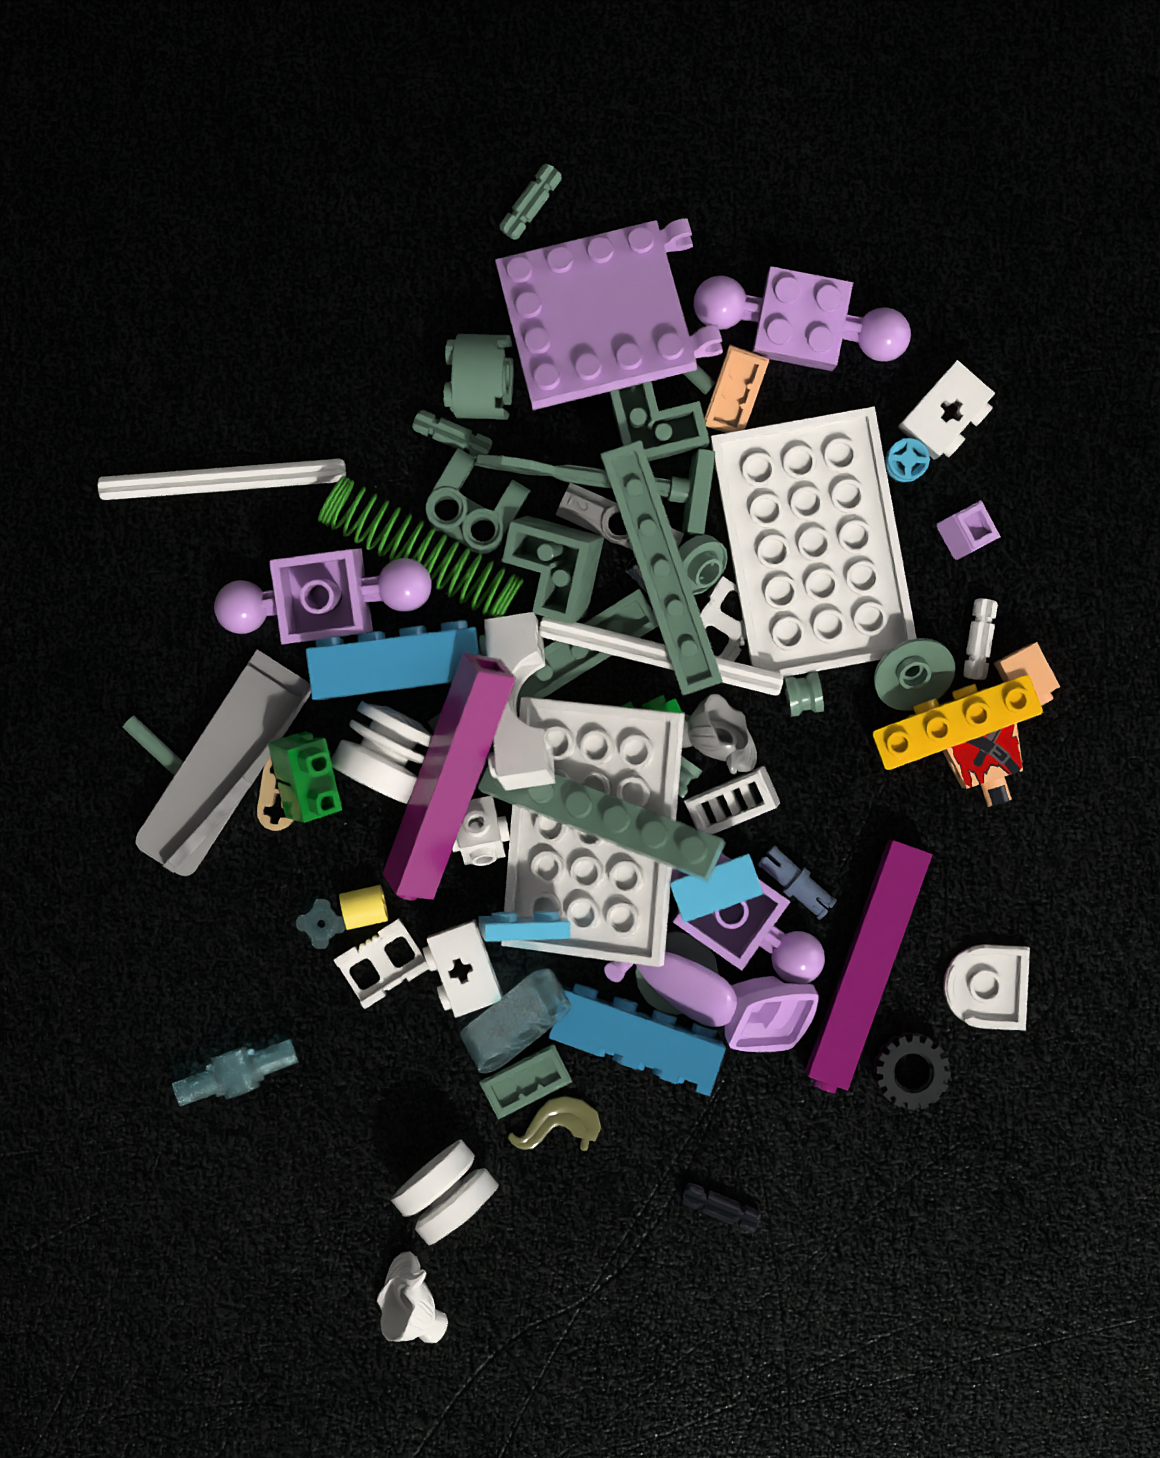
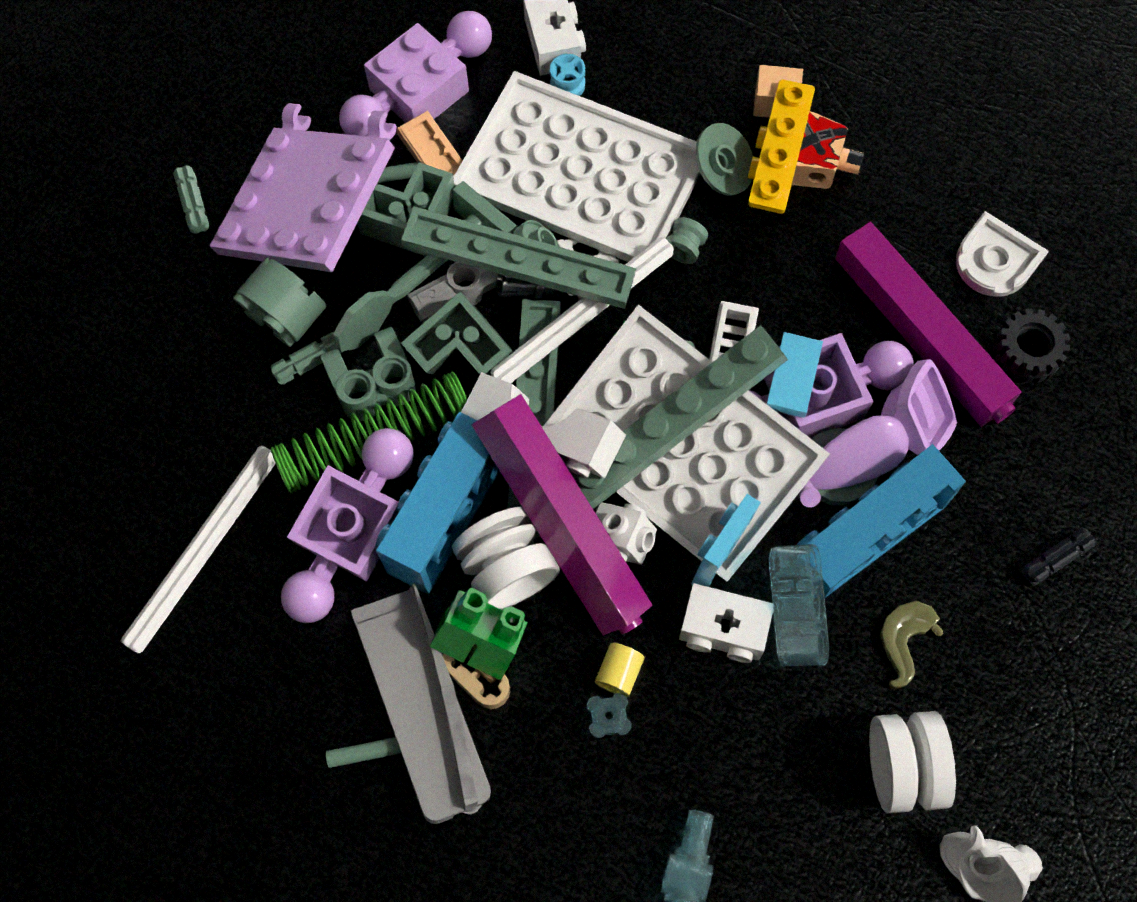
camera: 55 degrees left, 20 degrees down
white piece [334,919,429,1009] -> none
sand green plate [479,1043,572,1119] -> none
light grey hair [682,694,757,774] -> none
sand blue pin [757,845,837,920] -> none
lavender slope [937,501,1001,560] -> none
white axle [963,598,998,680] -> none

